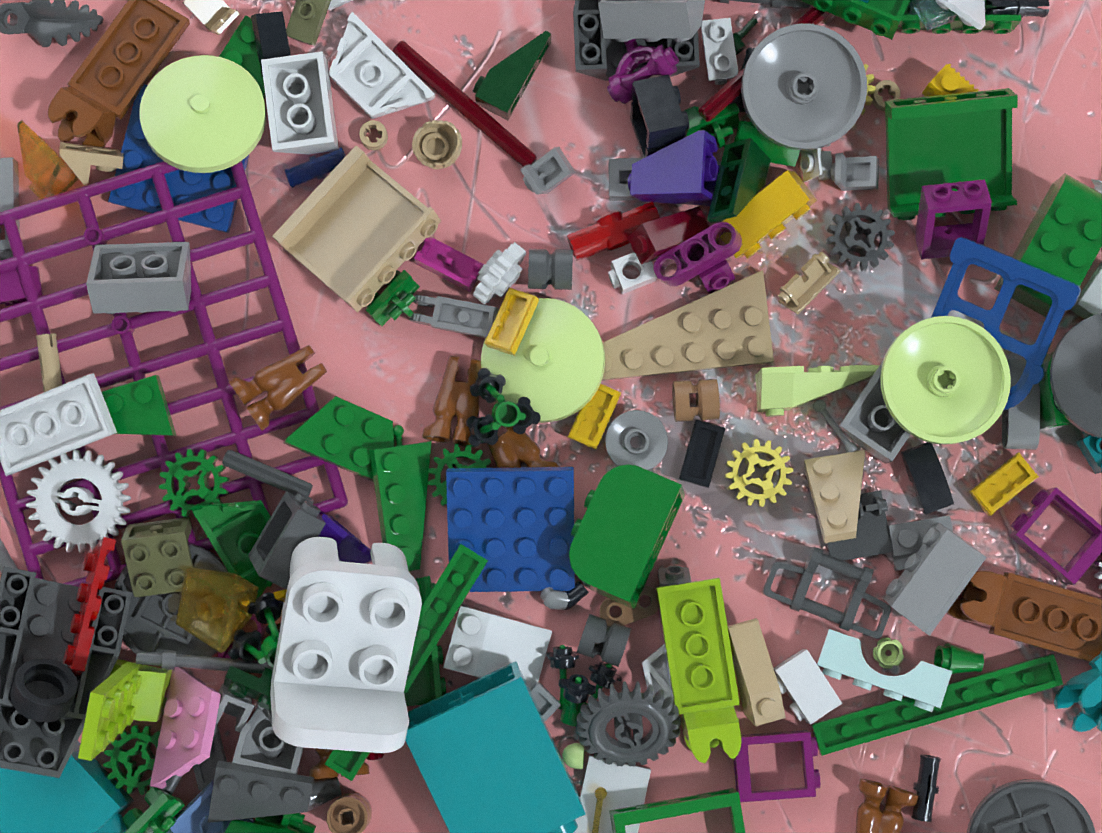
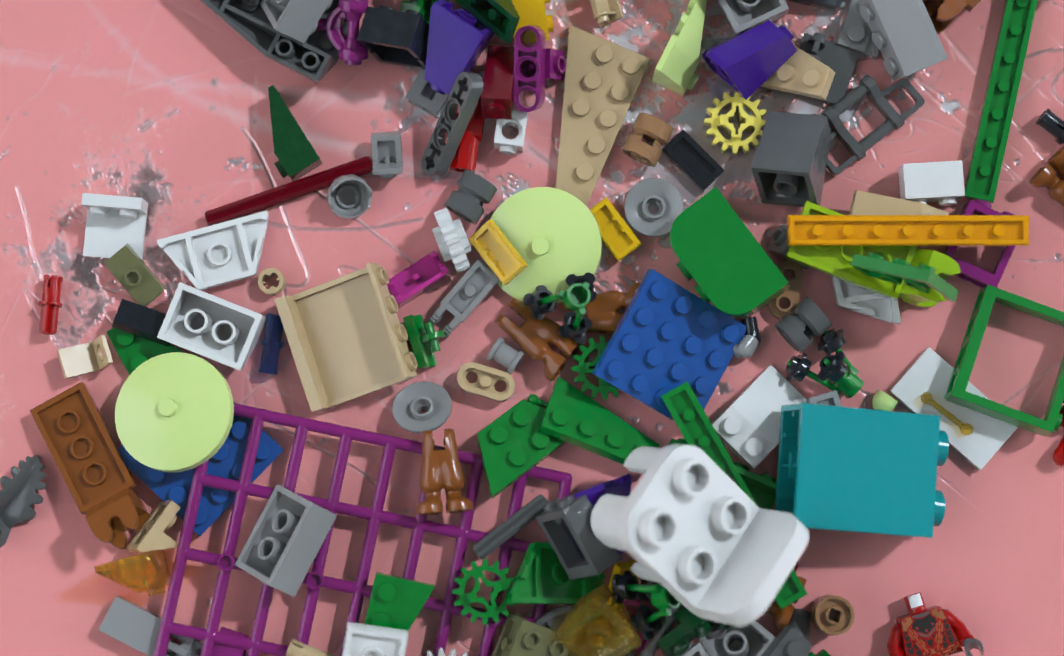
camera: 60 degrees left, 0 degrees up
tan hair [412,120,462,169] -> none
dark grey gear [576,681,681,767] -> none
light aqua arch [817,629,952,712] -> none
yellowish green plate [873,637,904,669] -> none
green cone [934,643,984,674] -> none
none -> light grey hair [327,174,373,219]
none -> light grey dish [392,382,452,433]
none -> dark grey beam [422,72,483,176]
none -> tan plate [457,362,515,401]
none -> light grey bush [486,336,525,374]
none -> dark purple slope [700,20,797,100]
none -> dark grey slope [751,111,831,207]
none -> light orange tile [787,215,1029,246]
none -> green wing [850,252,959,302]

